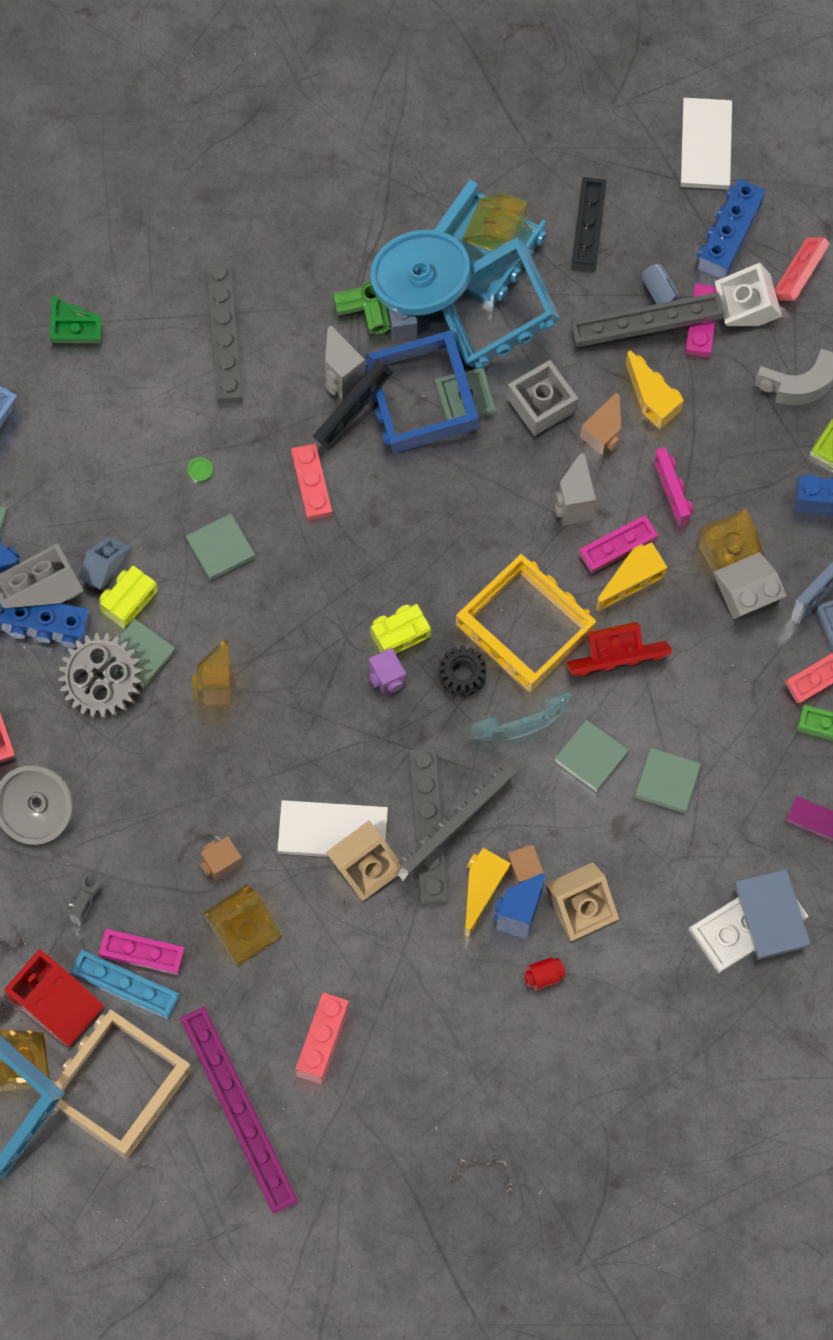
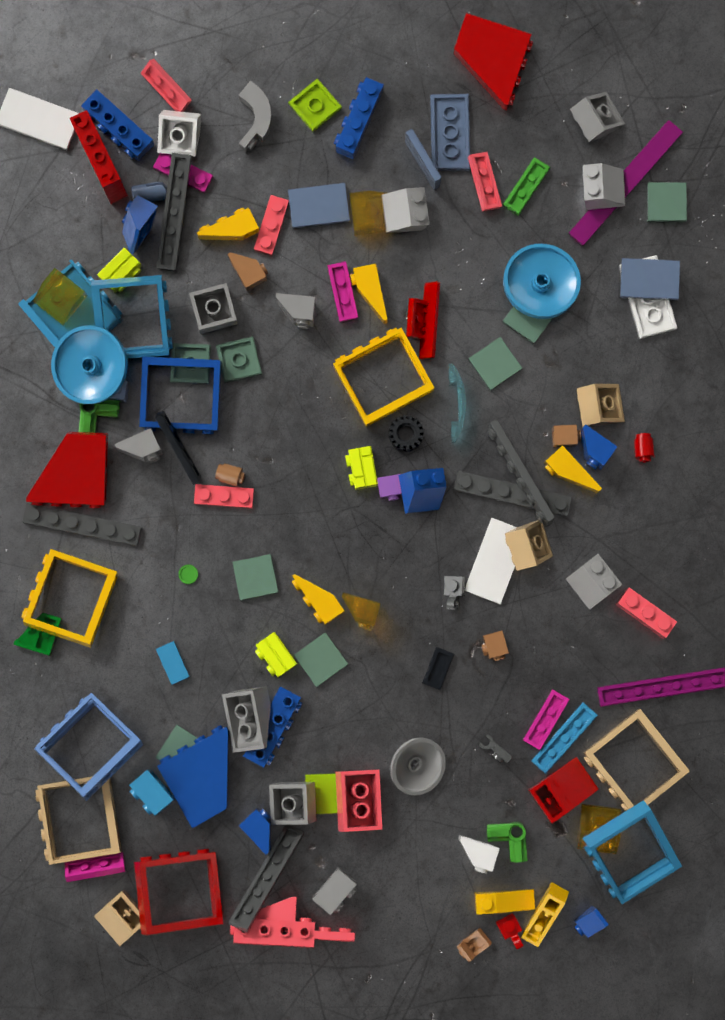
camera: 70 degrees left, 15 degrees up
light grey gear [58,633,144,718] -> none
sand blue slope [78,536,131,589] -> none
clear yellow slope [203,884,282,966] -> none
black tile [571,177,607,270] -> none
dark pink plate [654,447,693,527] -> none
none -> yellow window [21,549,118,648]
none -> red slope [26,431,108,508]
none -> red window [69,110,128,204]
none -> neon yellow brick [97,248,142,293]
none -> blue slope [122,195,158,254]
none -> dark azure tile [156,641,190,685]
none -> medium nougat brick [215,463,245,487]
none -> sand green tile [216,336,262,383]
none -> coral plate [254,195,289,256]
none -> sand blue tile [288,183,350,229]
none -> yellow slope [292,574,345,625]
none -> blue slope [398,468,447,514]
none -> black tile [422,647,454,690]
none -> plate [444,576,466,610]
none -> dark azure dish [503,244,581,319]
none -> light grey slope [566,554,622,610]

